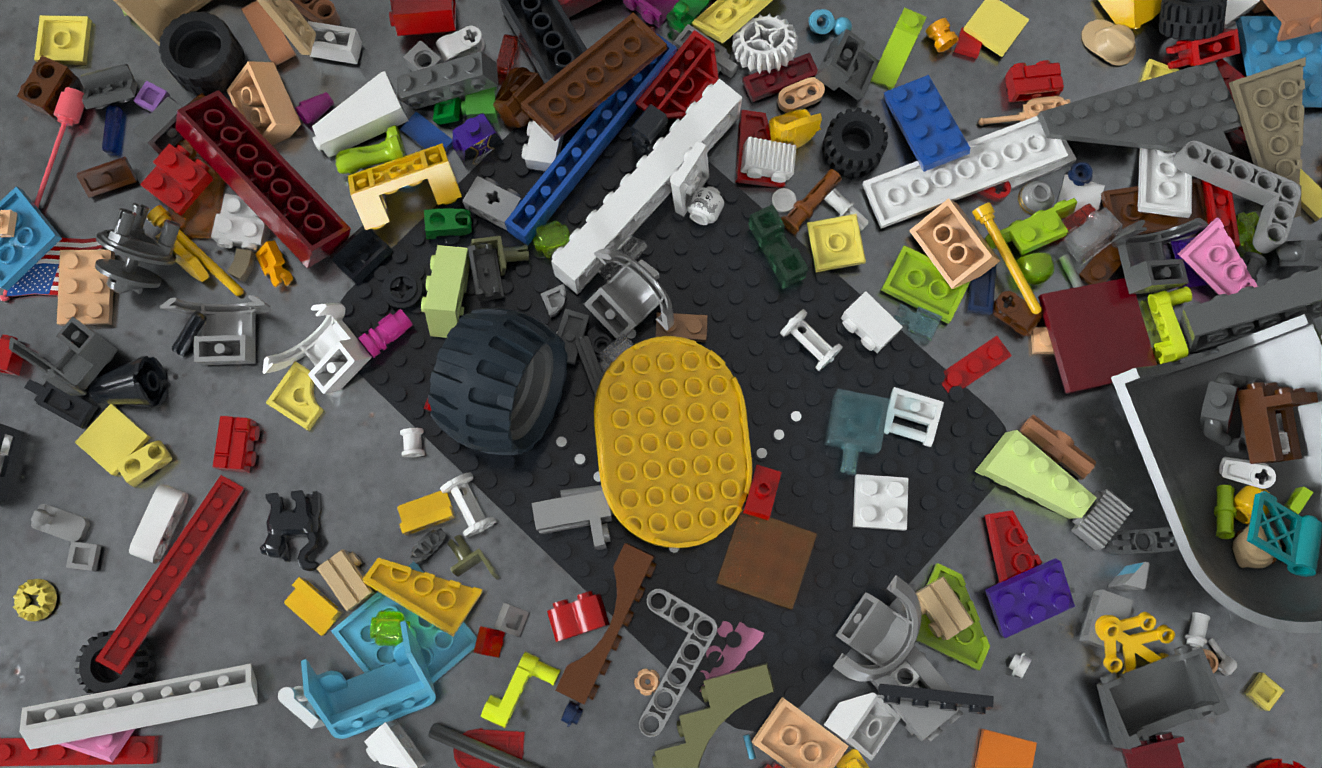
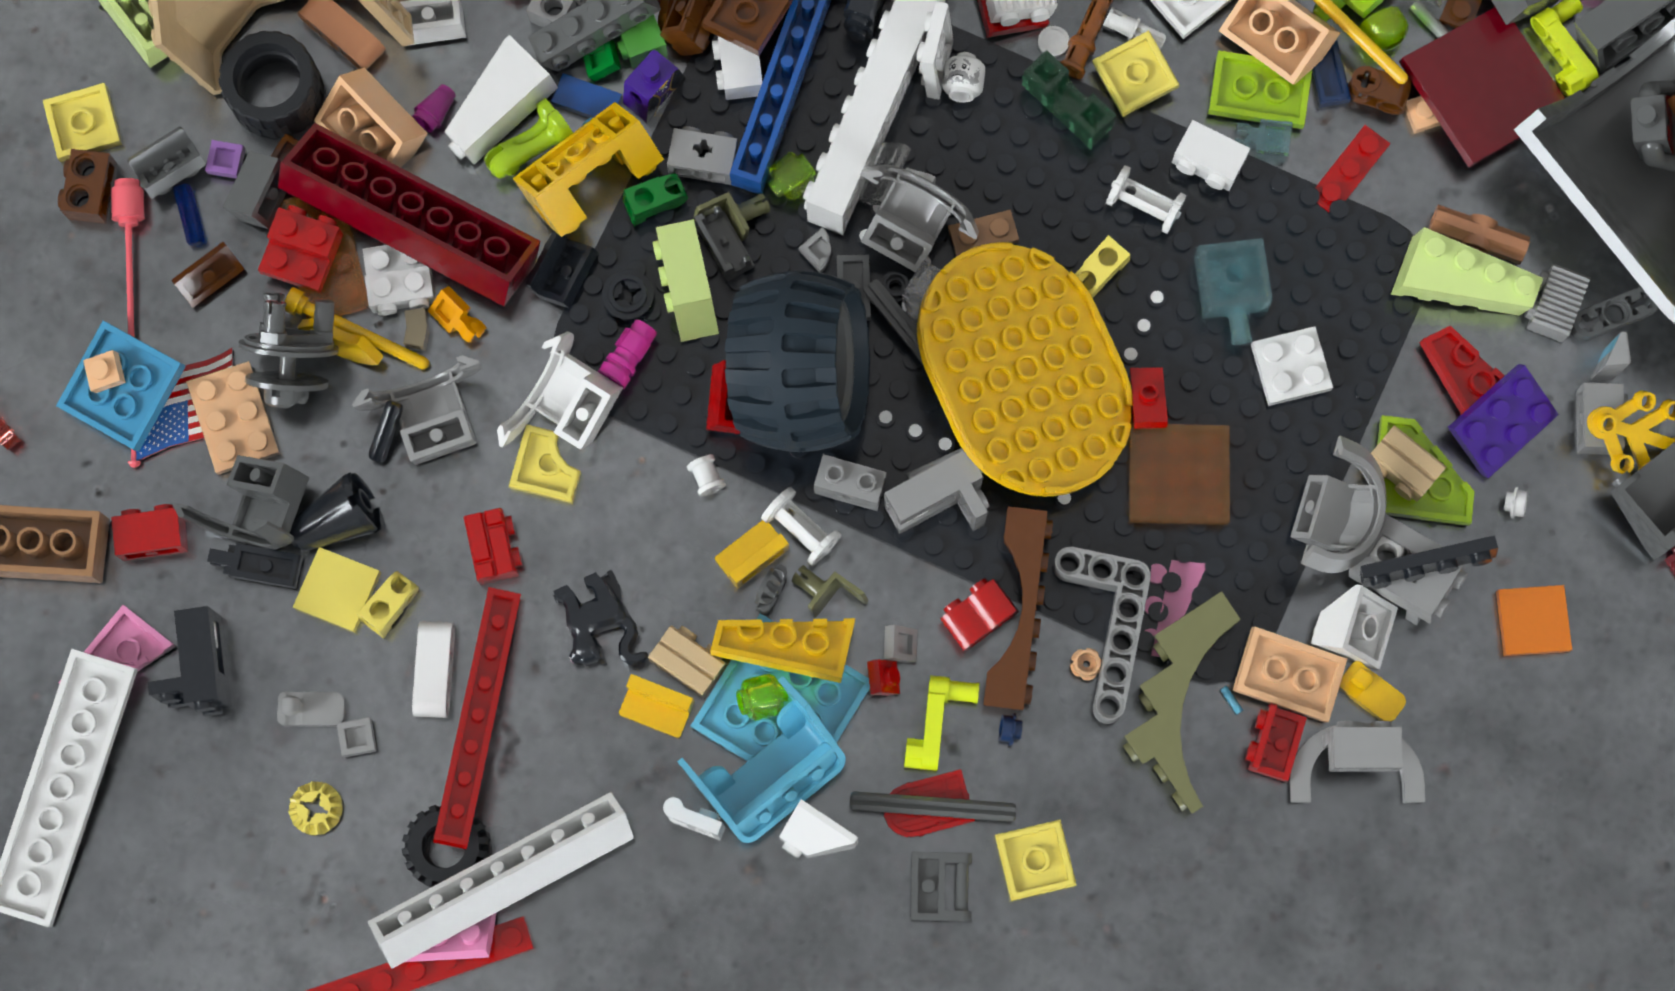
camera: 15 degrees left, 0 degrees up
white plate [880,387,944,447] -> none
none -> light grey brick [814,454,887,511]
none -> light yellow leg [1075,235,1130,298]

